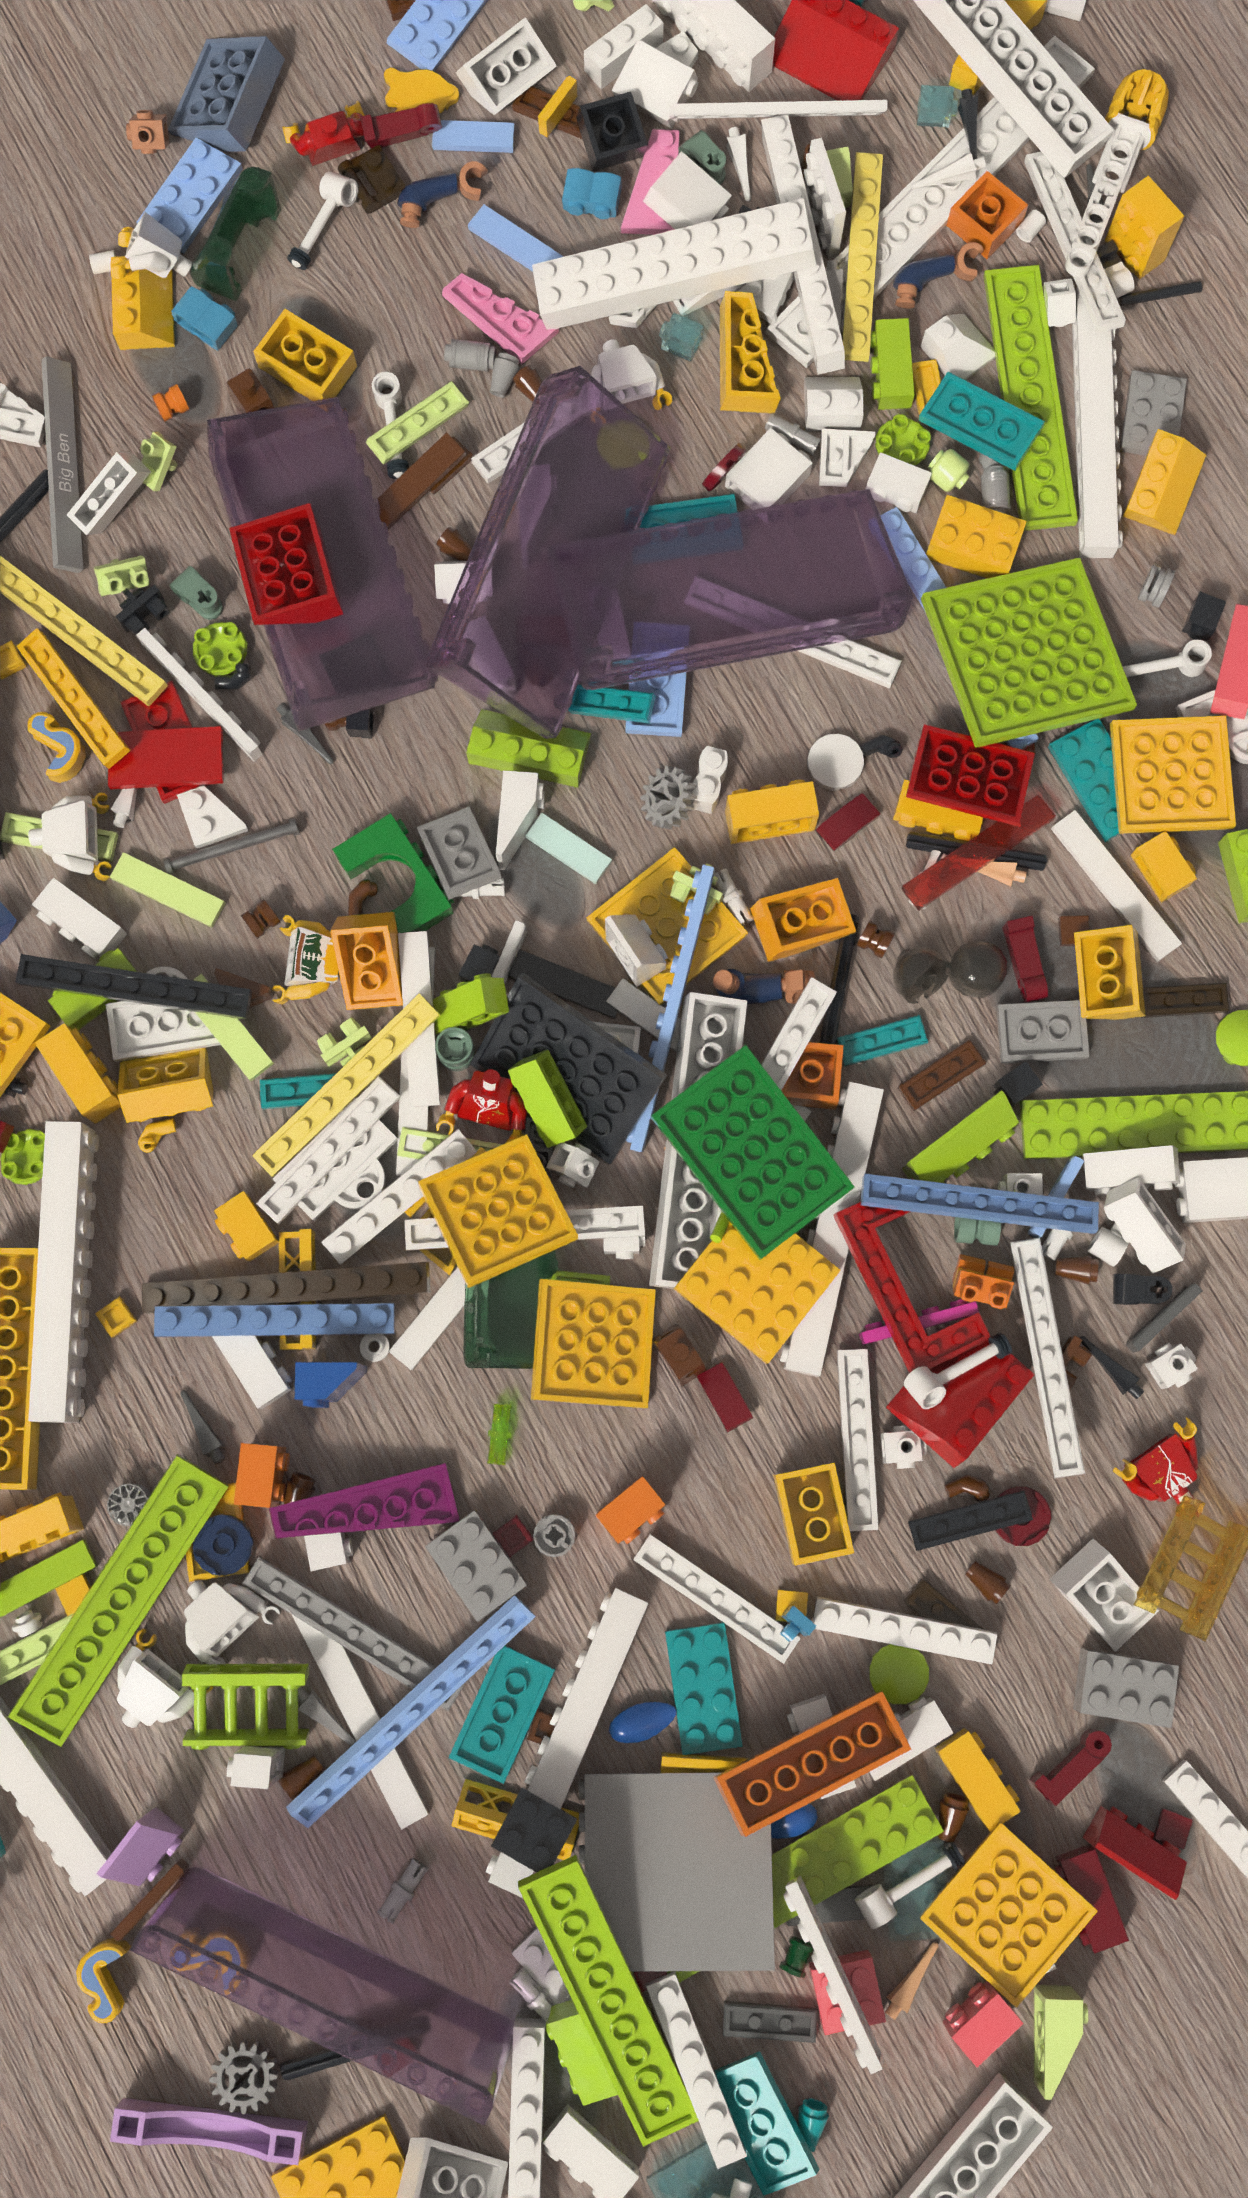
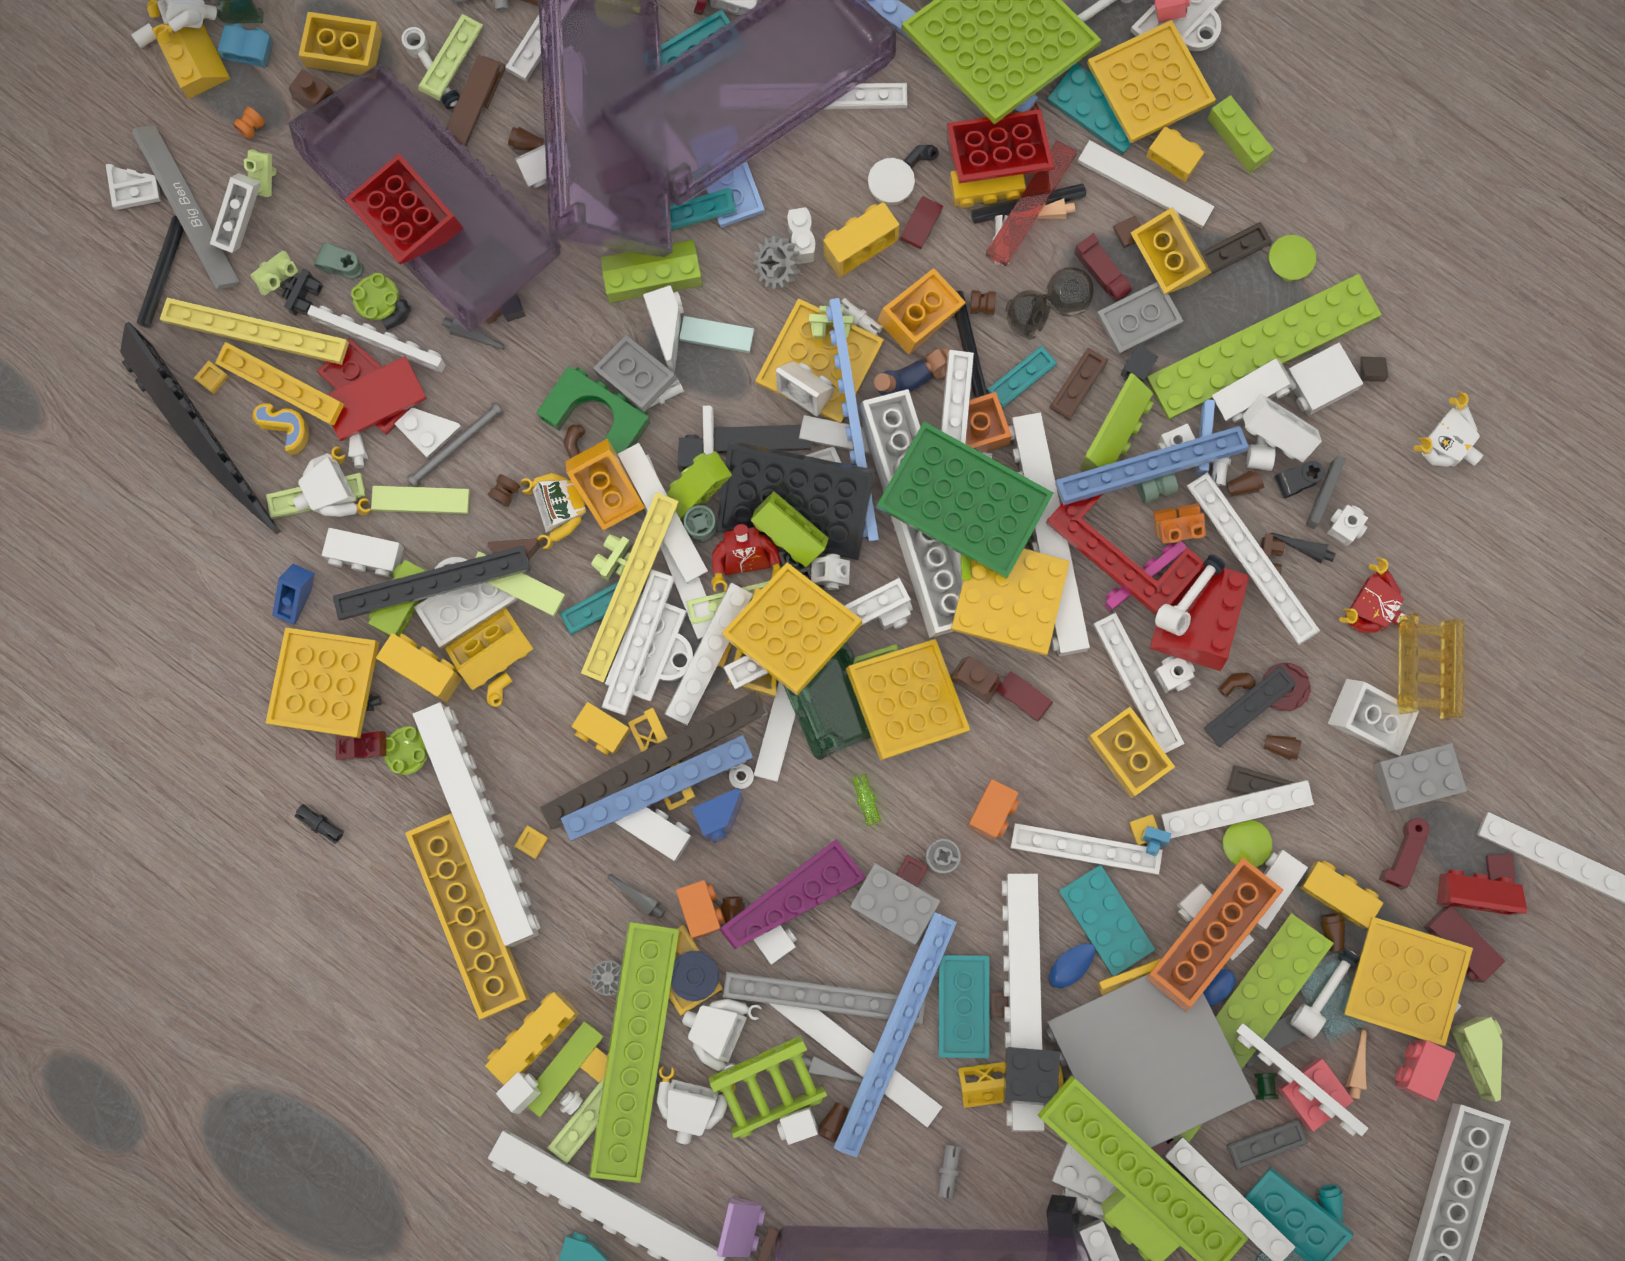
camera: 20 degrees left, 0 degrees up
none -> black brick [1046,1194,1079,1238]

